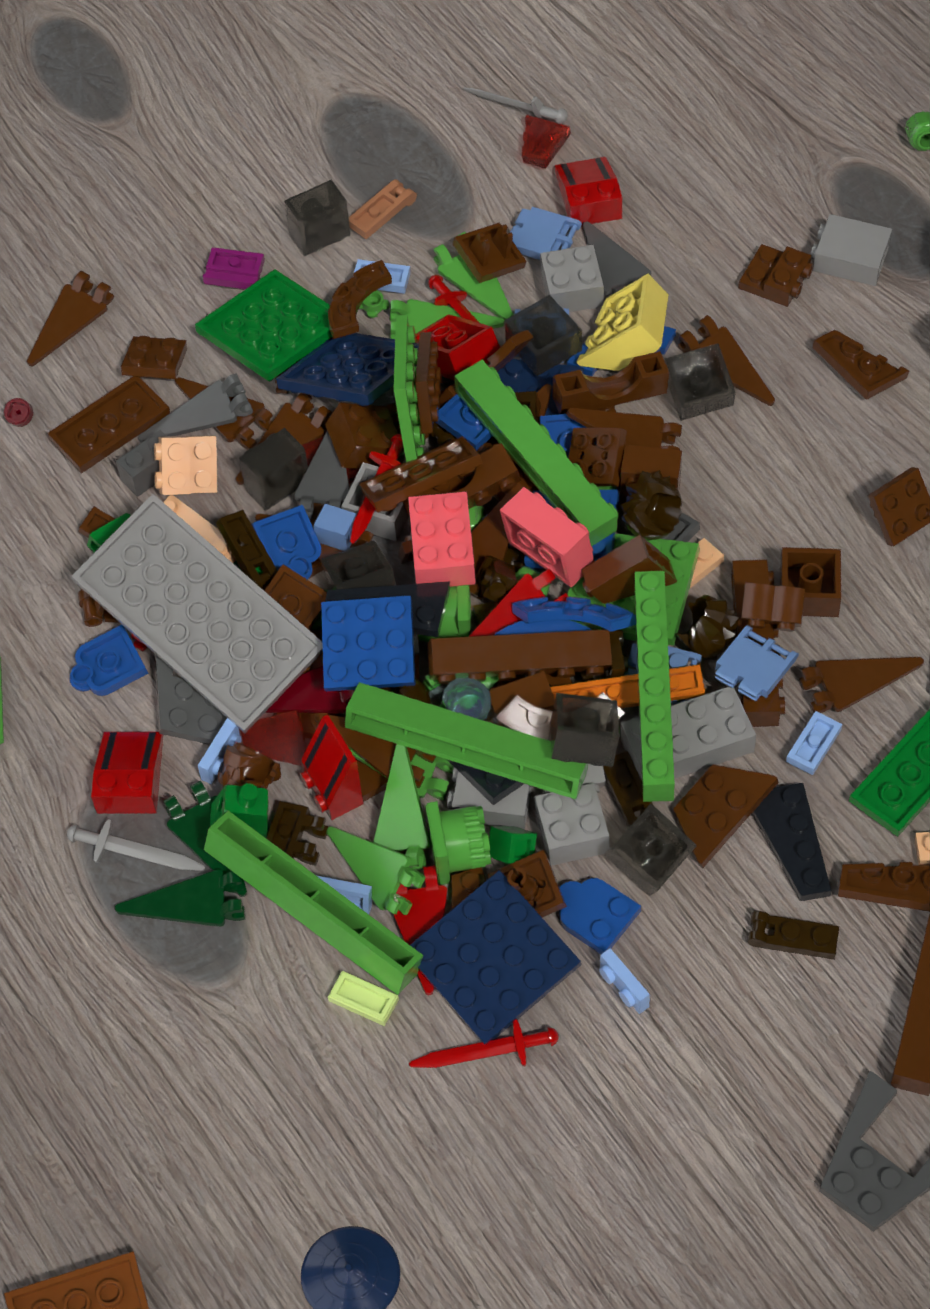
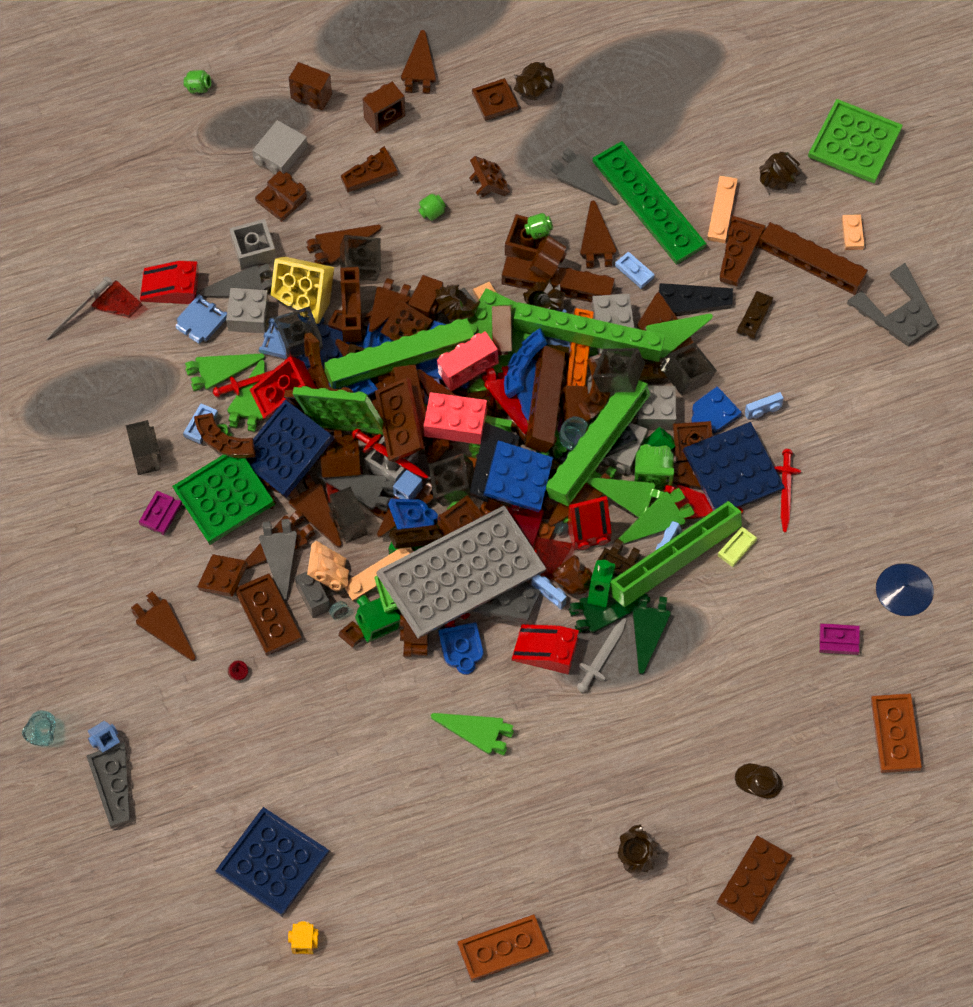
camera: 80 degrees left, 5 degrees up
nougat plate [347,179,417,240] -> none
reddish brown plate [453,222,527,283] -> none
medium blue plate [715,625,798,701] -> none
none -> light grey brick [229,219,276,270]
none -> clear light blue tile [329,601,349,620]
none -> bright green head [418,194,446,221]
none -> bright green head [525,213,553,239]
none -> bright green flag [646,314,713,361]
none -> magenta plate [819,623,860,655]

